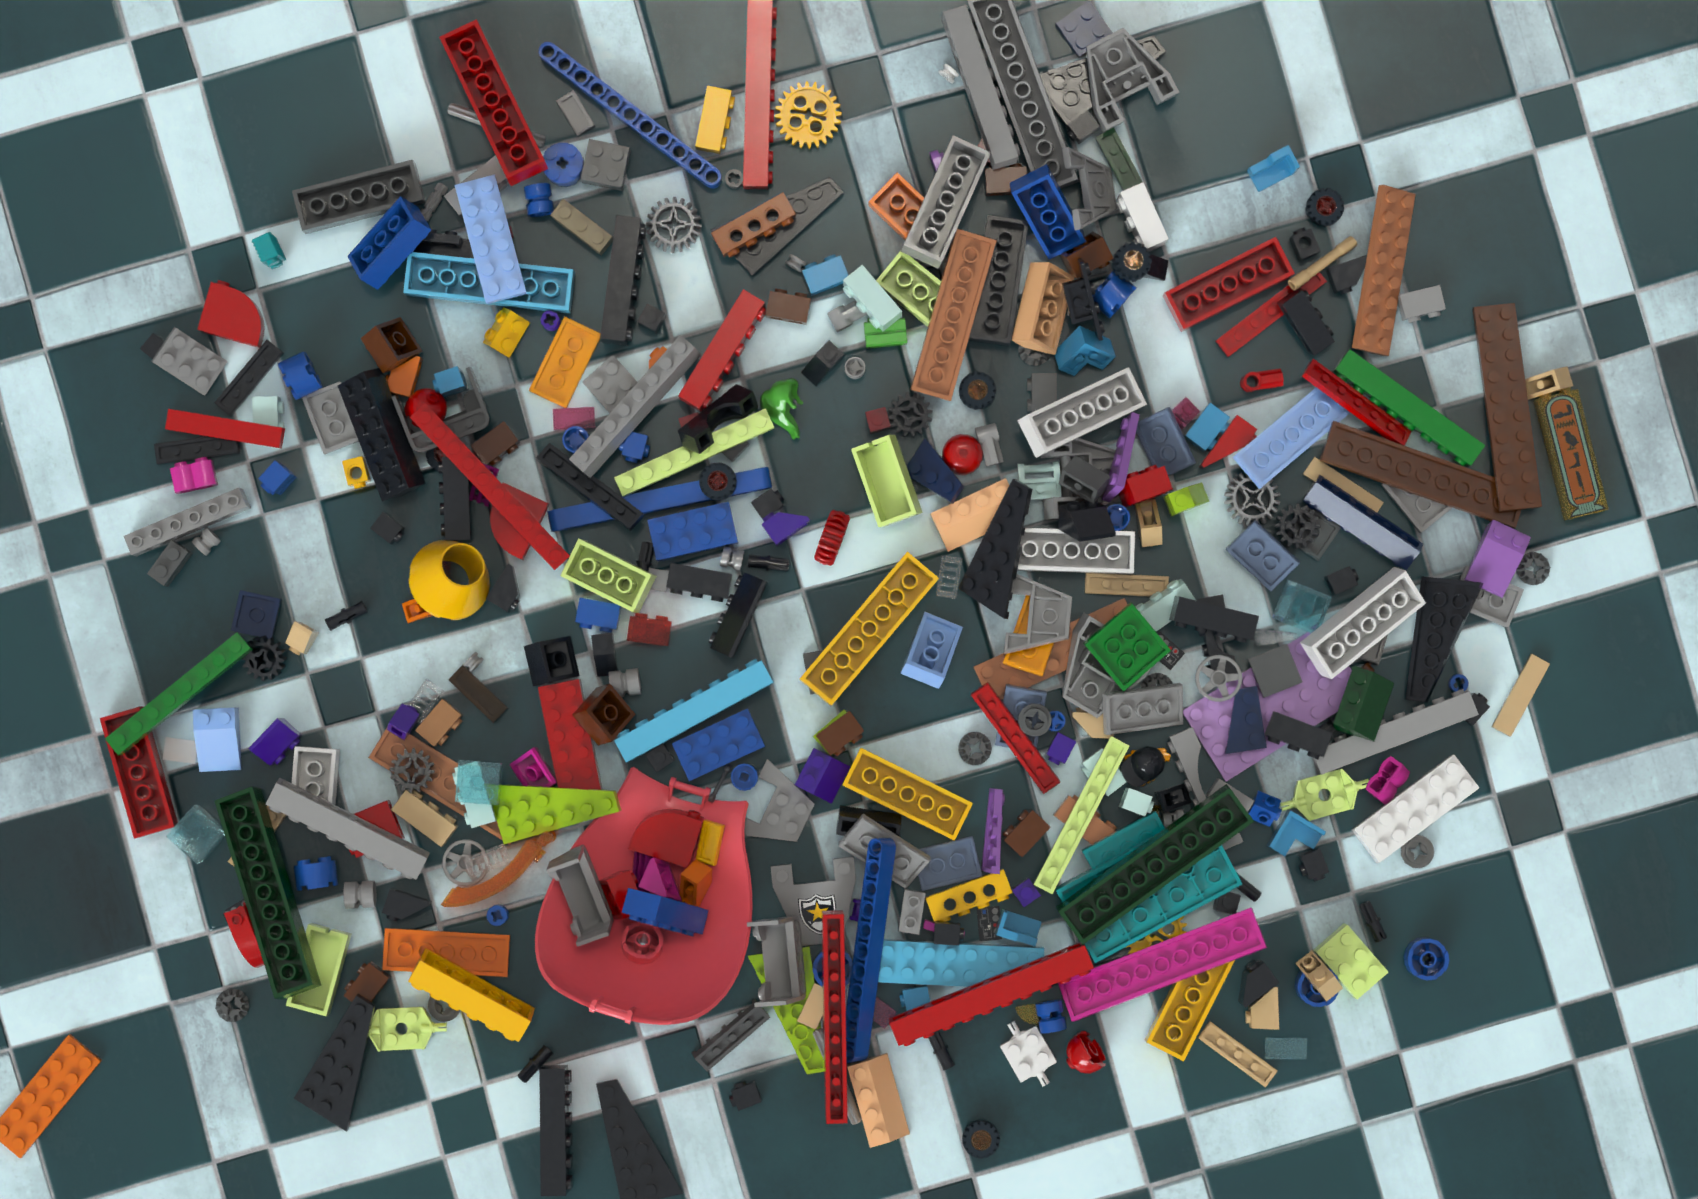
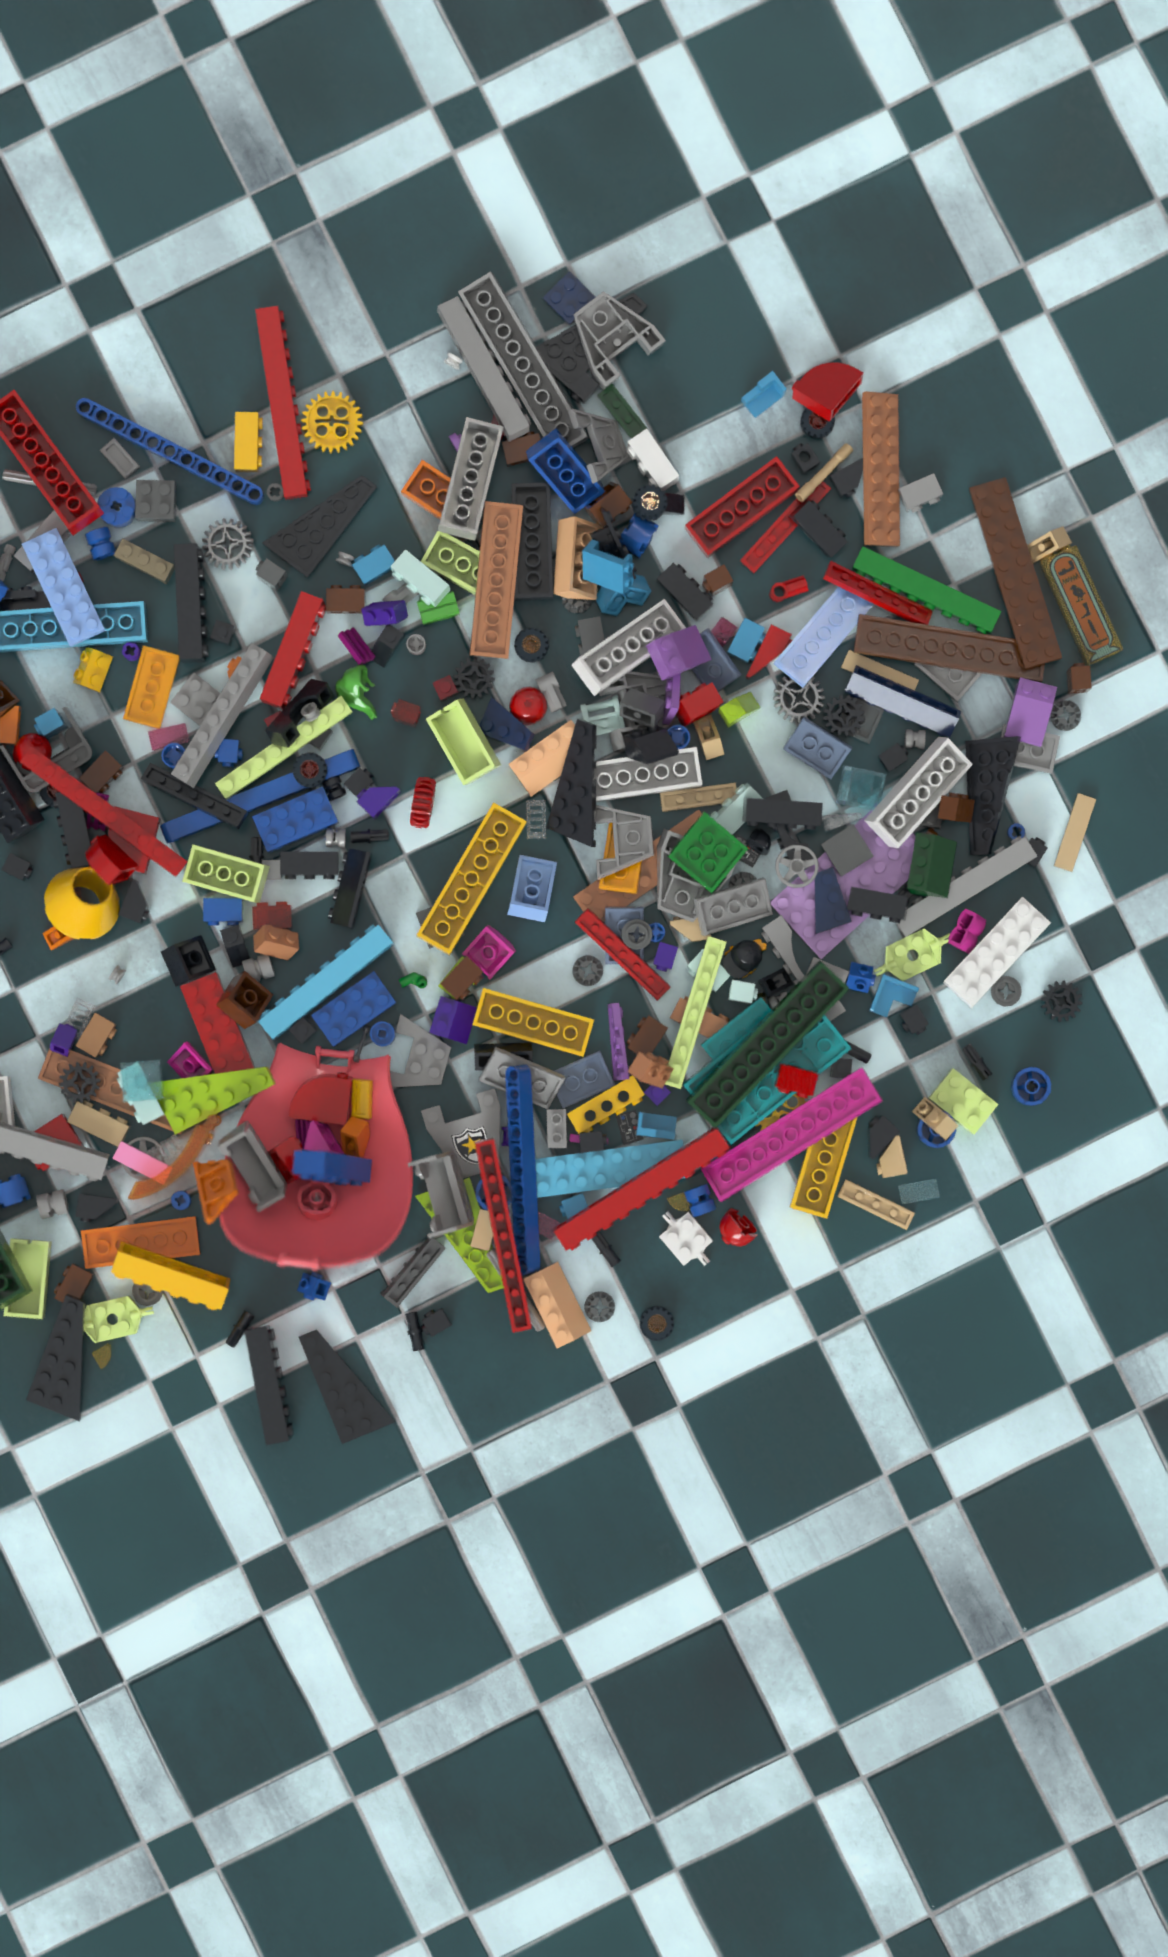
camera: 10 degrees left, 0 degrees up
dark brown plate [449,665,508,723] -> none
brick [711,192,796,258] -> none
none -> red brick [85,835,139,885]
none -> clear yellow tile [92,1343,112,1370]
none -> bright pink tile [112,1141,173,1185]
none -> orange wing [193,1159,239,1224]
none -> nougat brick [253,924,299,960]
none -> dark grey brick [255,558,288,592]
none -> blue brick [297,1271,331,1301]
none -> light grey bush [301,703,320,722]
none -> black wheel [322,776,347,801]
none -> magenta tile [338,627,375,665]
none -> dark purple brick [361,600,408,627]
none -> clear red brick [390,699,422,728]
none -> green arm [398,972,427,989]
none -> black pin [405,1311,425,1352]
none -> dark pink slope [462,925,516,979]
none -> dark azure panel [582,539,634,594]
none -> dark grey gear [584,1291,615,1322]
none -> nougat brick [628,1052,674,1088]
none -> medium lavender slope [646,625,712,681]
none -> black brick [657,562,713,622]
none -> reddish brown brick [702,564,733,597]
none -> black piece [745,828,771,855]
none -> red brick [774,1063,819,1098]
none -> red brick [792,362,864,422]
none -> light grey wheel [905,729,926,749]
none -> reddish brown brick [938,792,975,823]
none -> black gear [1040,980,1083,1022]
none -> reddish brown brick [1066,663,1092,694]

